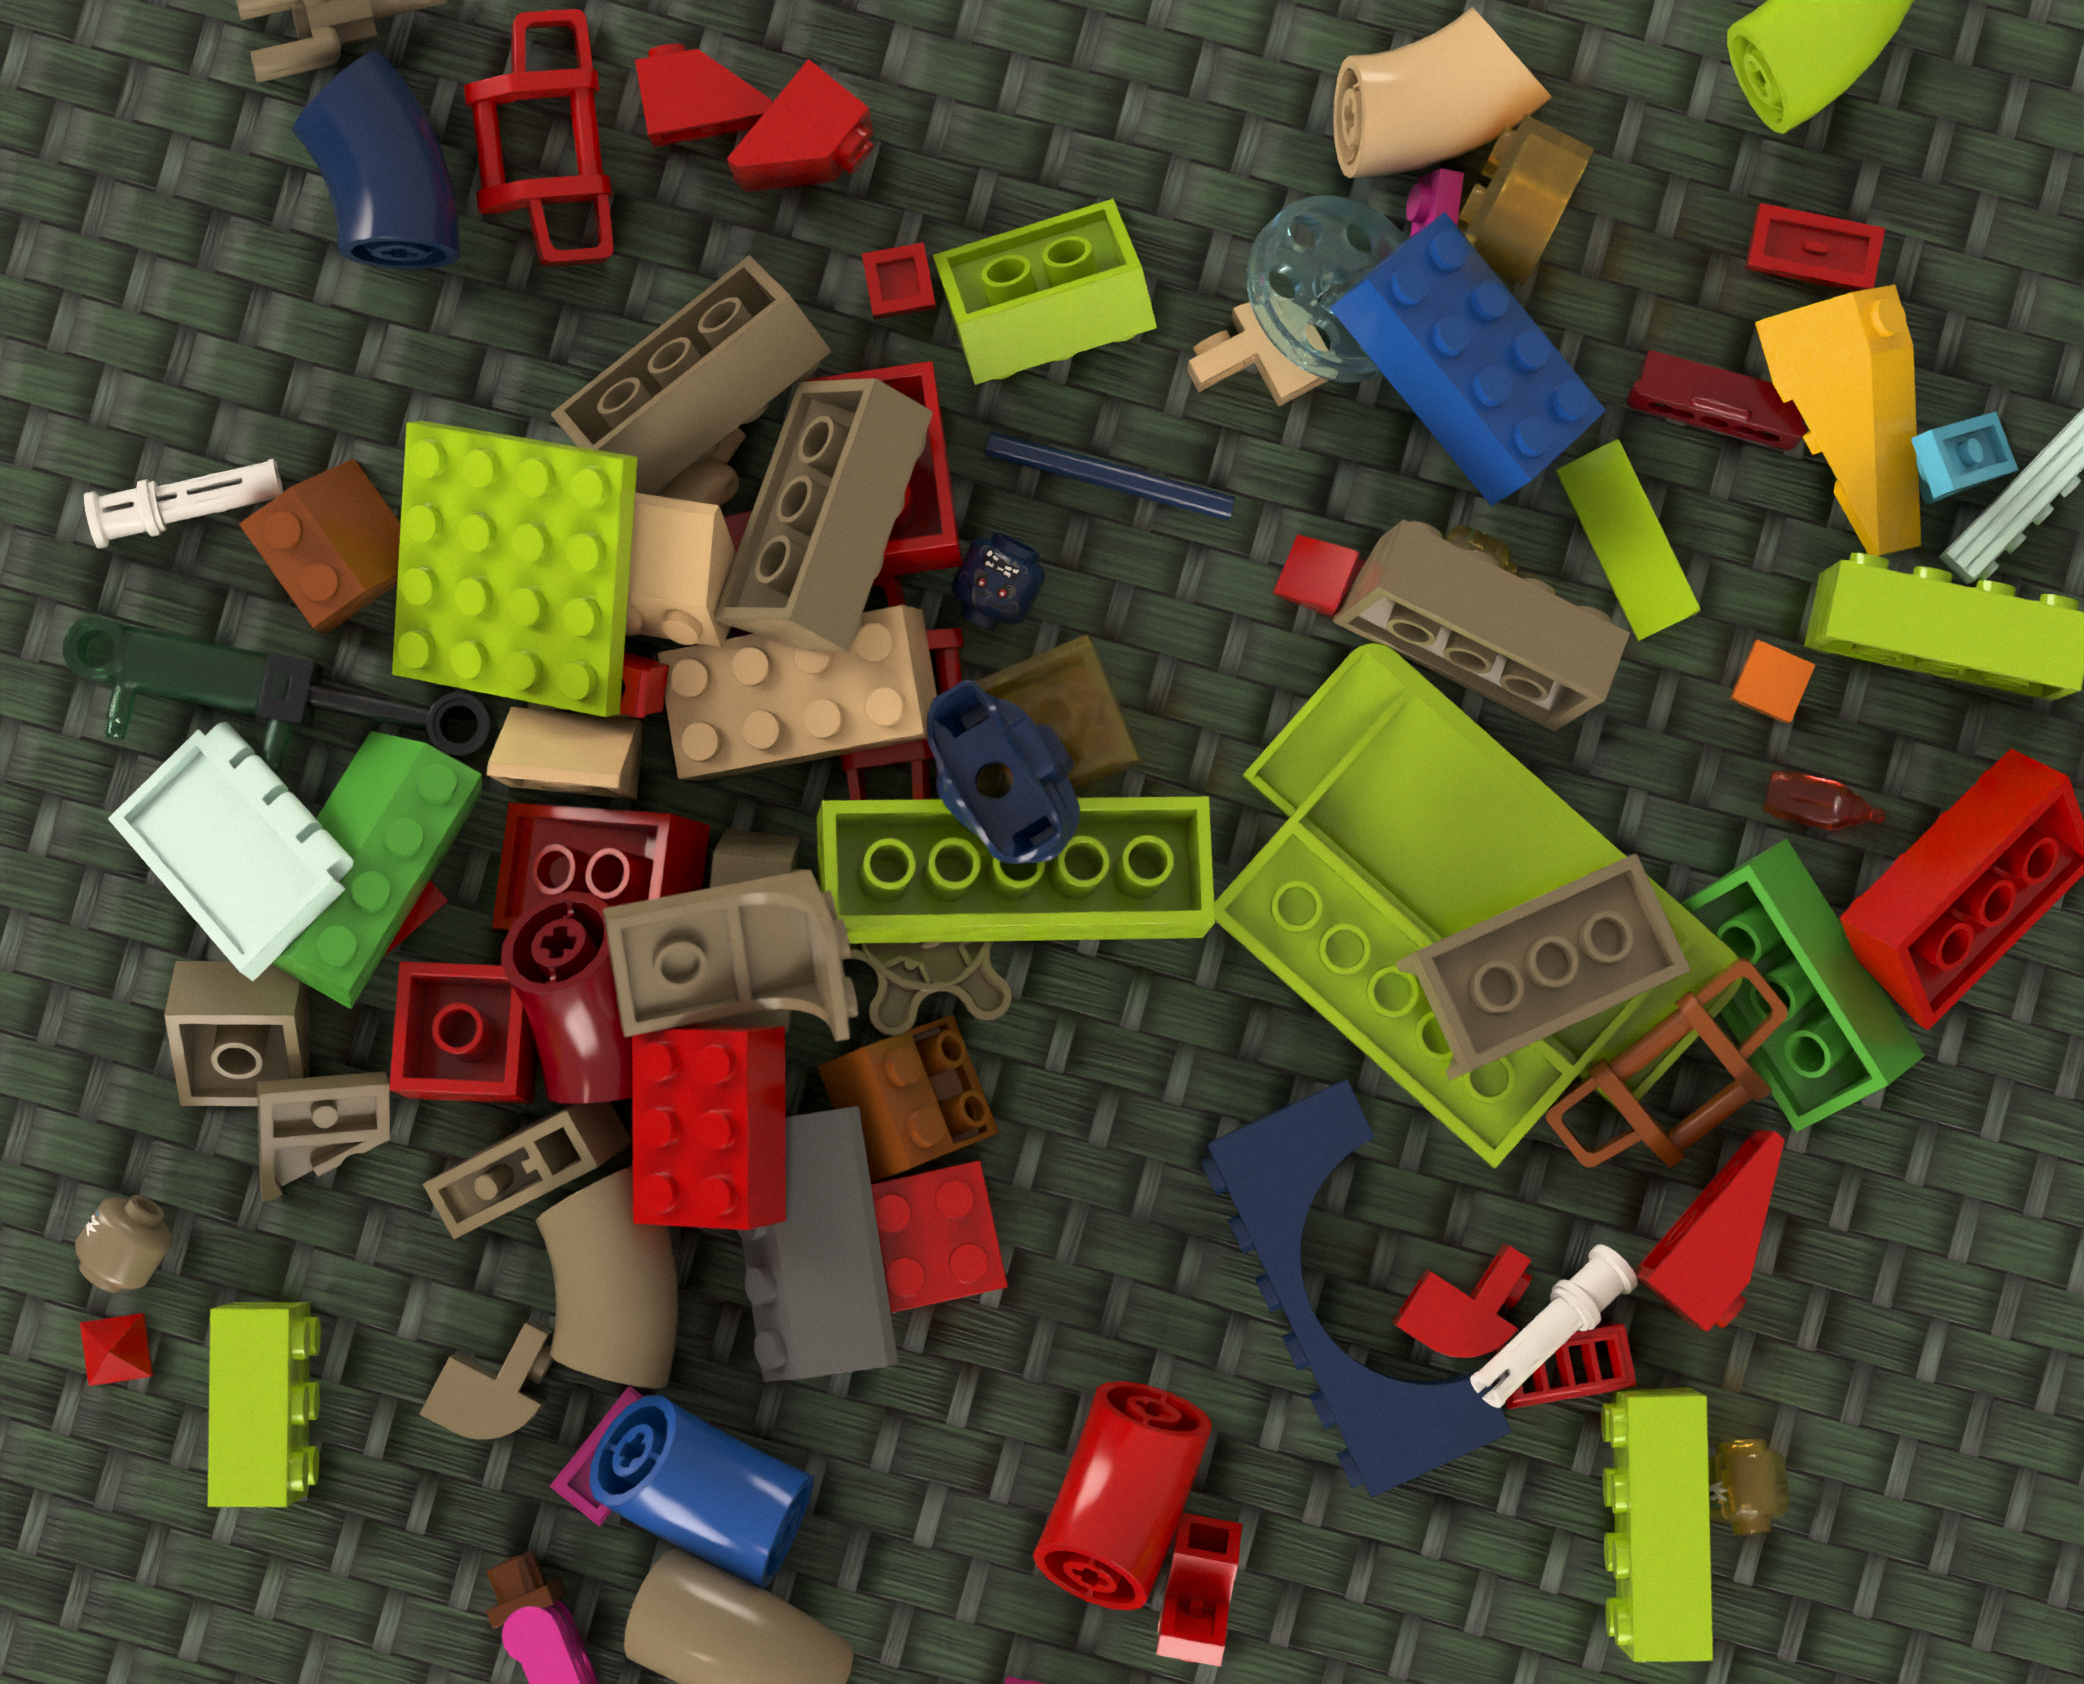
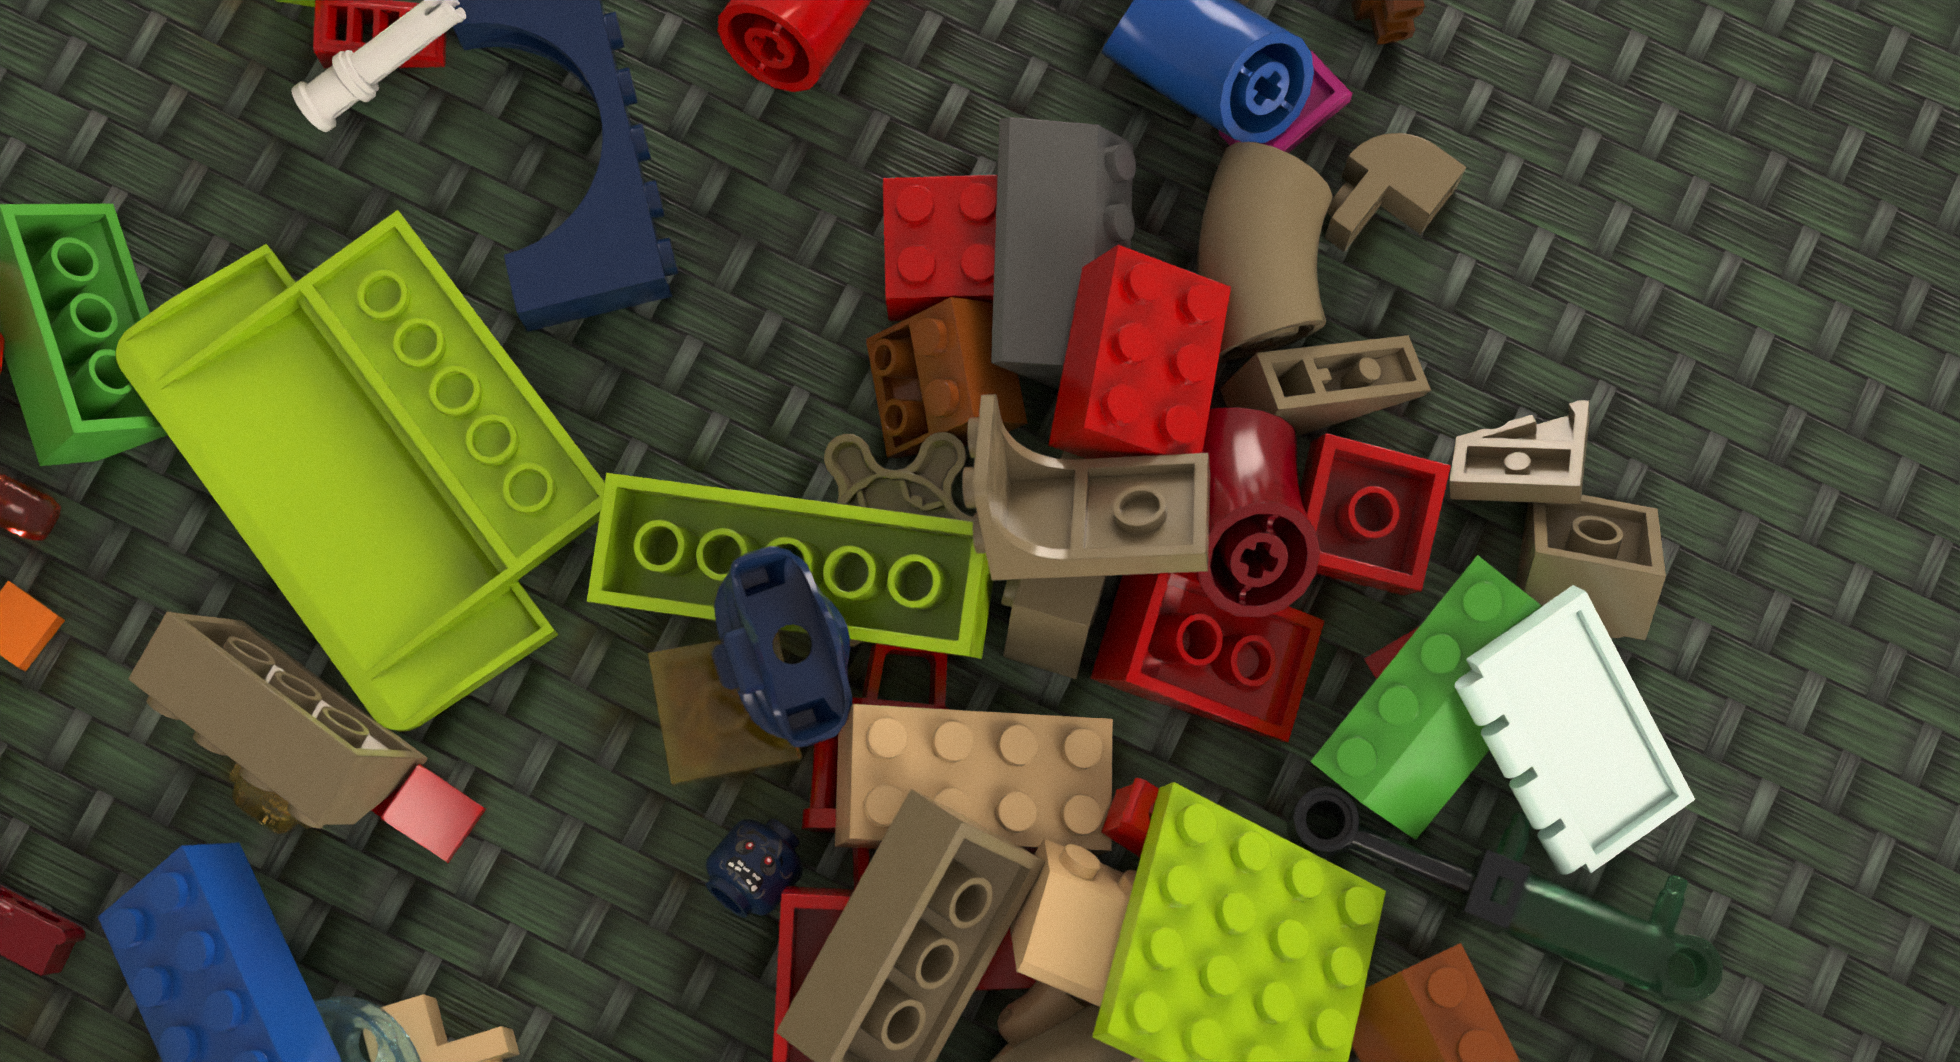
camera: 170 degrees left, 10 degrees down
dark tan head [75,1195,172,1293] -> none
red slope [80,1313,154,1386] -> none
lime brick [208,1302,321,1507] -> none
tan slope [487,702,644,800] -> none
dark blue bar [984,431,1236,521] -> none
red brick [1391,1243,1532,1358] -> none
dark tan plate [1395,853,1691,1080] -> none
dark orange bar [1545,957,1788,1169] -> none
lime slope [1556,439,1701,641] -> none
red slope [1634,1129,1785,1332] -> none

